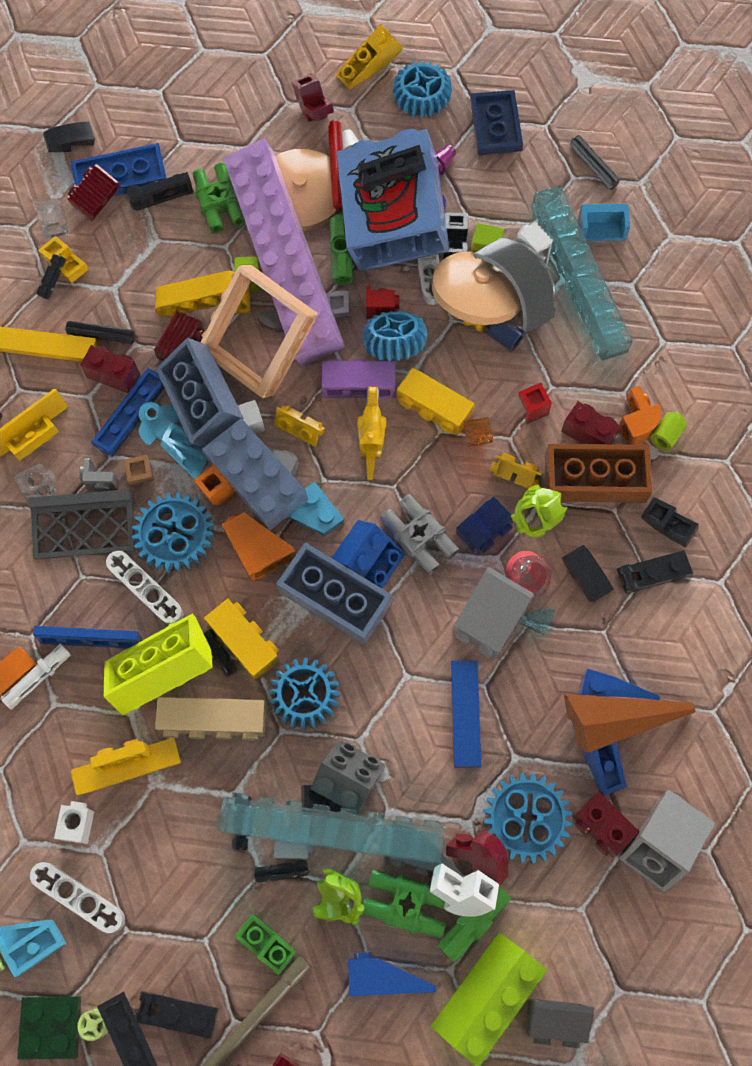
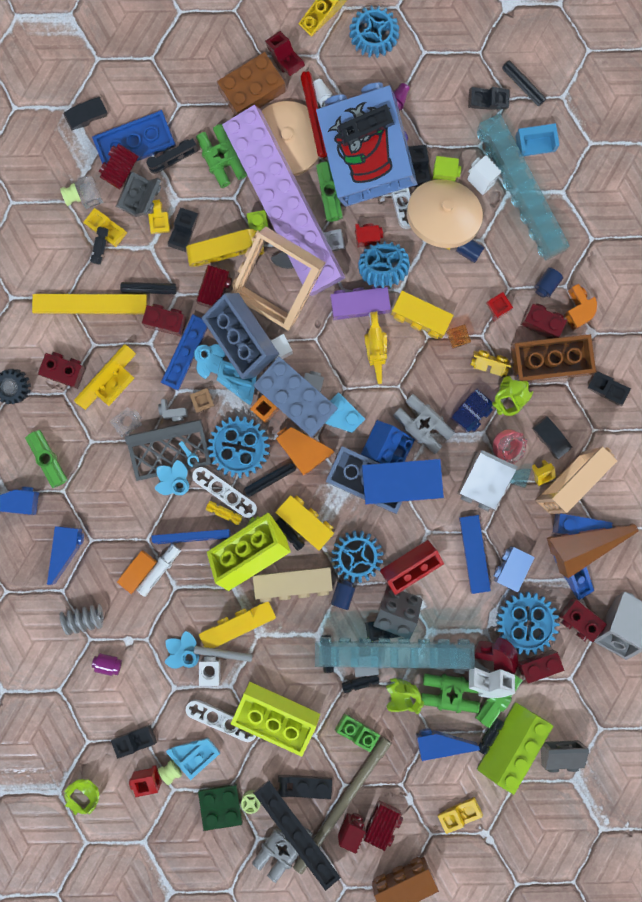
camera: 15 degrees left, 15 degrees up
yellow hinge [274,405,325,447] -> none
dark blue plate [470,90,523,155] -> none
dark grey windscreen [473,237,556,334] -> none
black plate [617,550,693,594] -> none
lime brick [650,412,687,451] -> none
none -> yellowish green wheel [60,183,82,206]
none -> dark grey bracket [115,172,161,217]
none -> yellow plate [148,199,170,234]
none -> medium azure plate [155,460,189,495]
none -> medium azure plate [165,631,199,669]
none -> black slope [168,207,198,252]
none -> medium azure hand [178,441,199,467]
none -> light grey bar [193,646,252,662]
none -> yellow axle [206,501,243,525]
none -> dark orange brick [217,52,286,116]
none -> neon yellow slope [231,682,320,757]
none -> black axle [244,461,296,497]
none -> dark blue brick [330,579,356,610]
none -> blue tile [362,459,444,504]
none -> red brick [380,540,444,595]
none -> black slope [468,87,510,110]
none -> black axle [478,718,504,755]
none -> light blue brick [493,546,535,592]
none -> dark red brick [518,649,565,684]
none -> yellow tile [532,460,556,486]
none -> dark blue brick [534,267,563,298]
none -> light nougat window [535,447,617,514]

